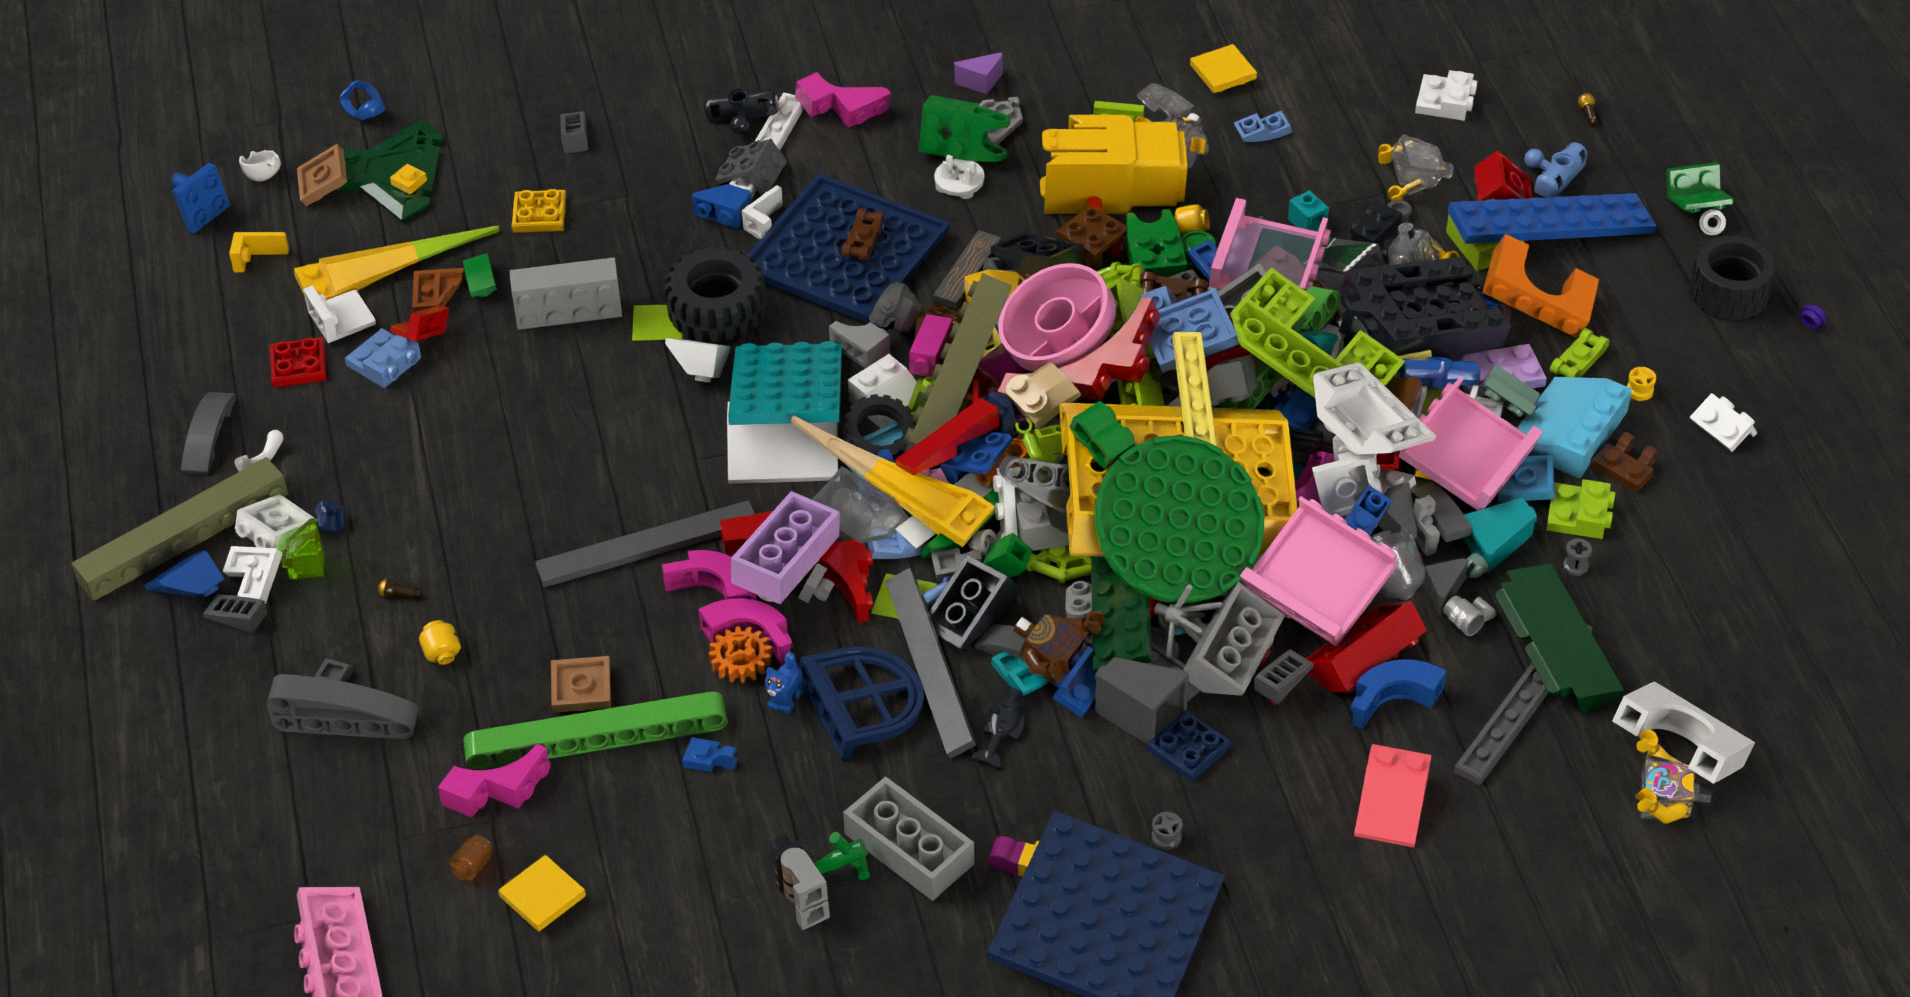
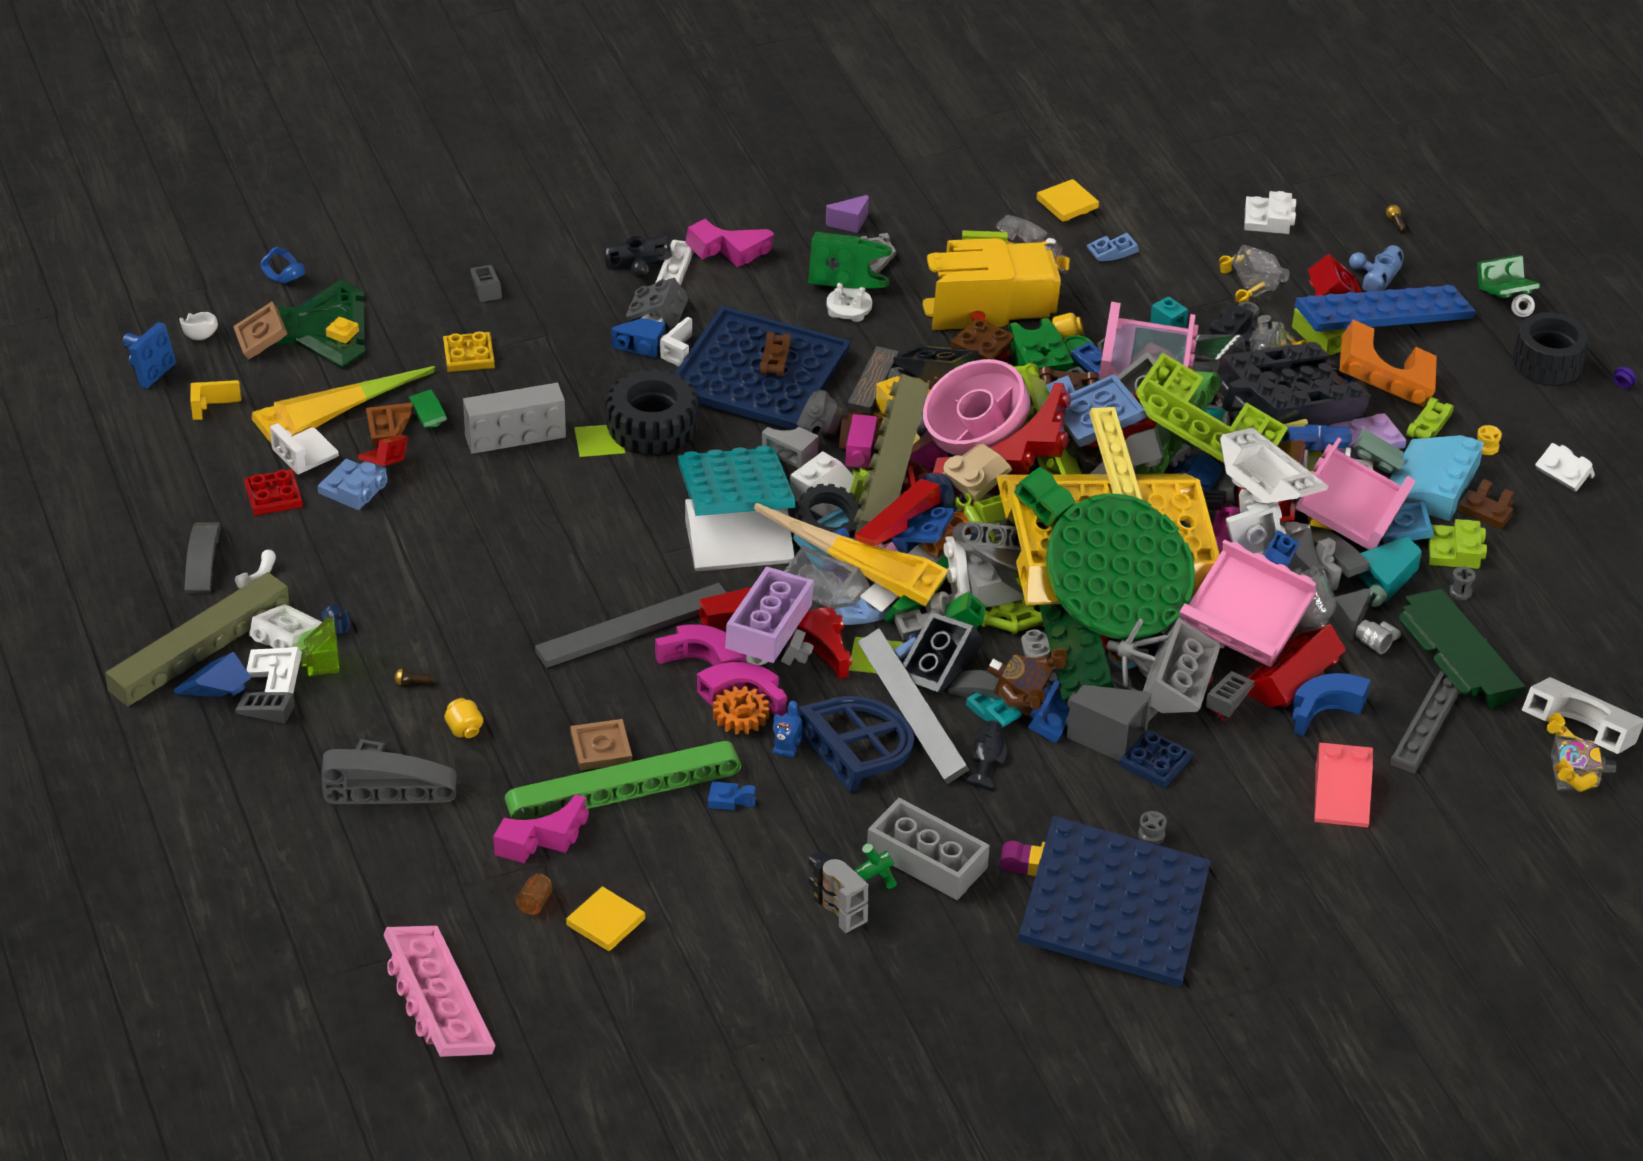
camera: 10 degrees left, 5 degrees down
white slope [665,338,730,382] -> none

